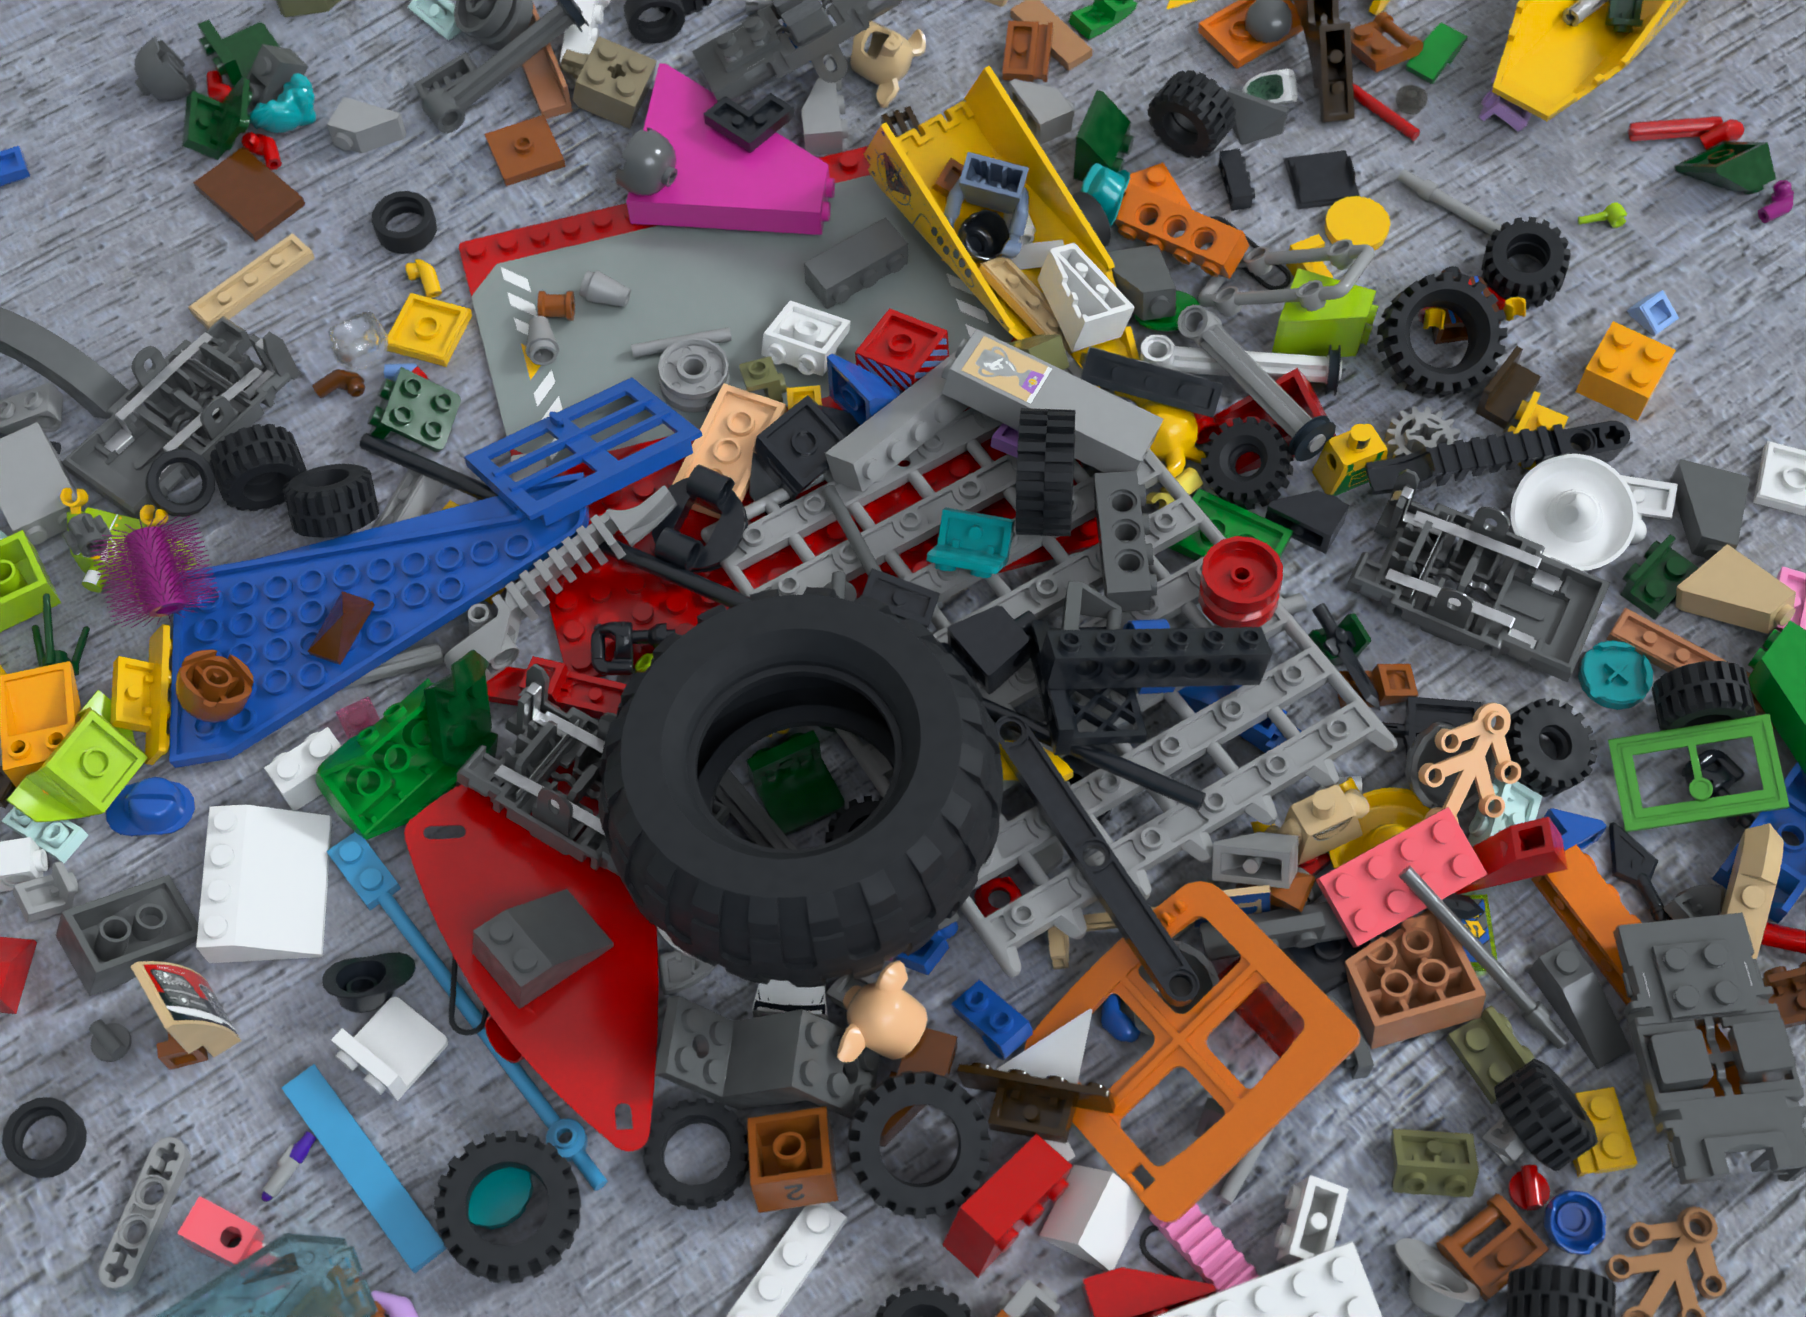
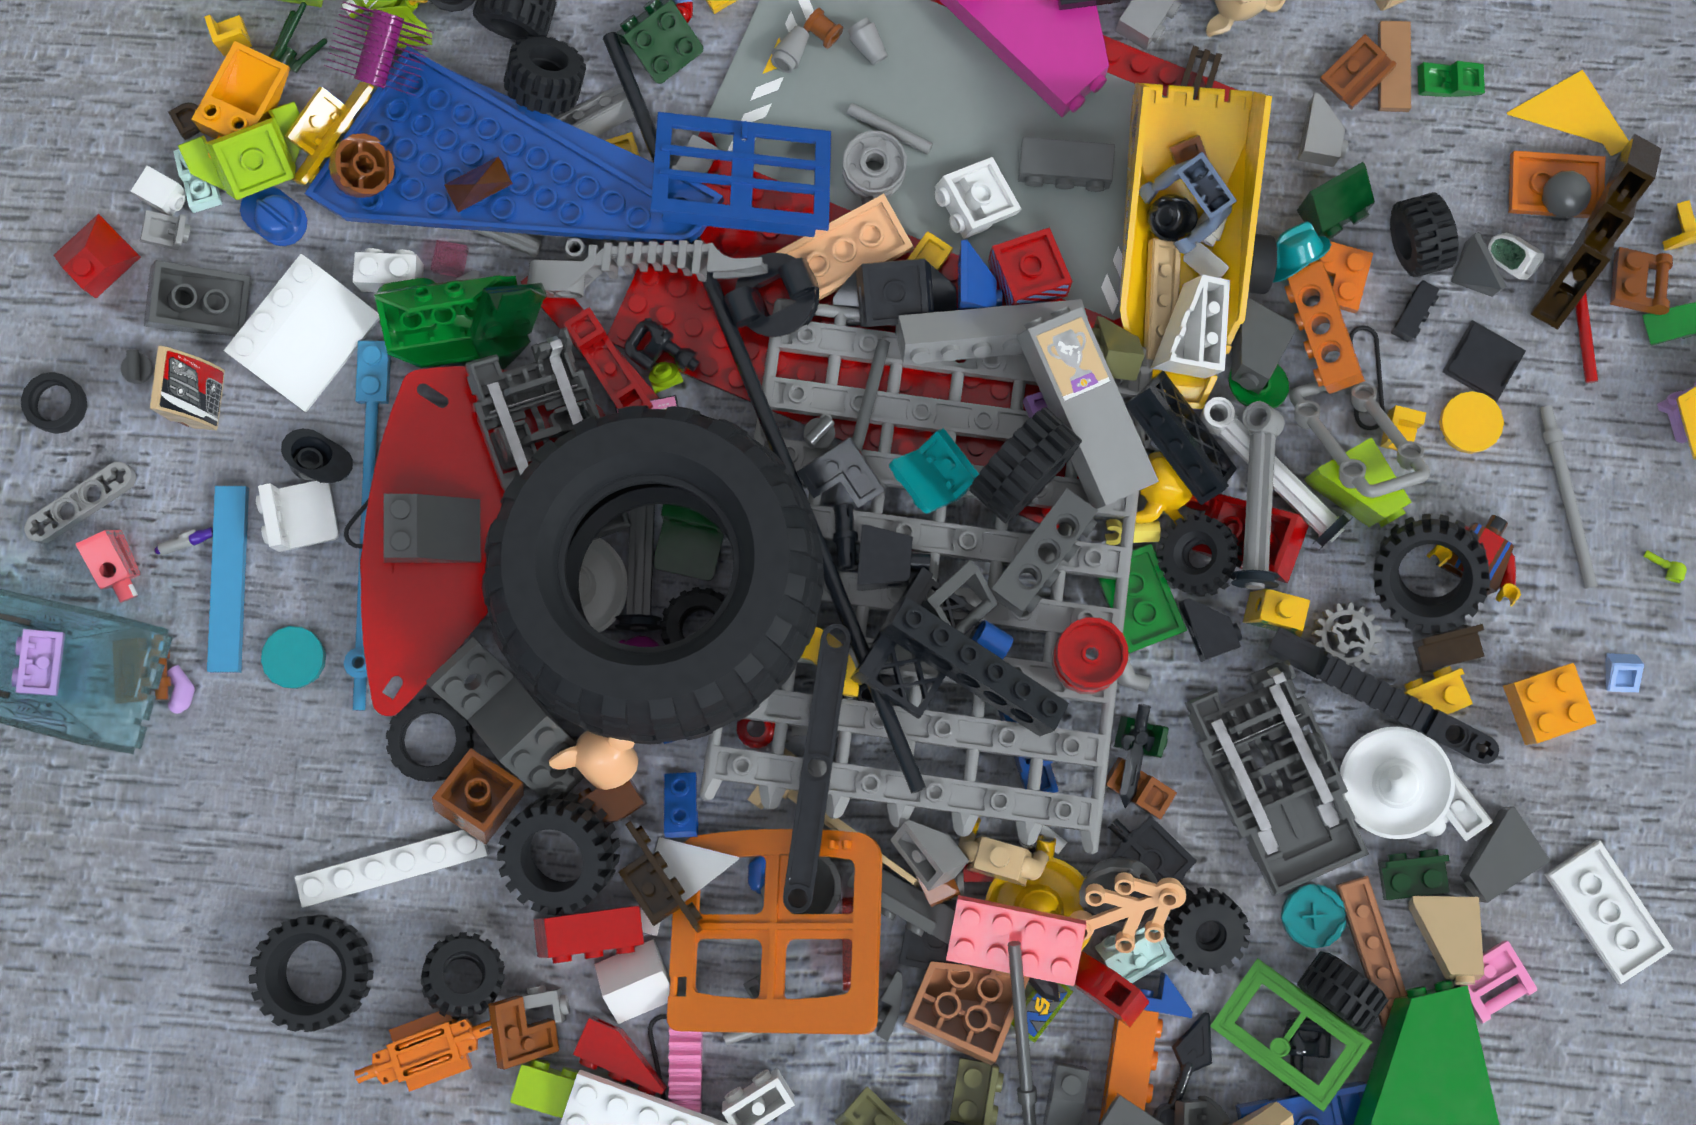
camera: 40 degrees right, 20 degrees up
black tyre [434,1131,581,1283] -> none
olive bracket [739,356,787,403] -> none
clear smoke plate [1395,85,1428,115] -> none
black tyre [1481,217,1571,309] -> none

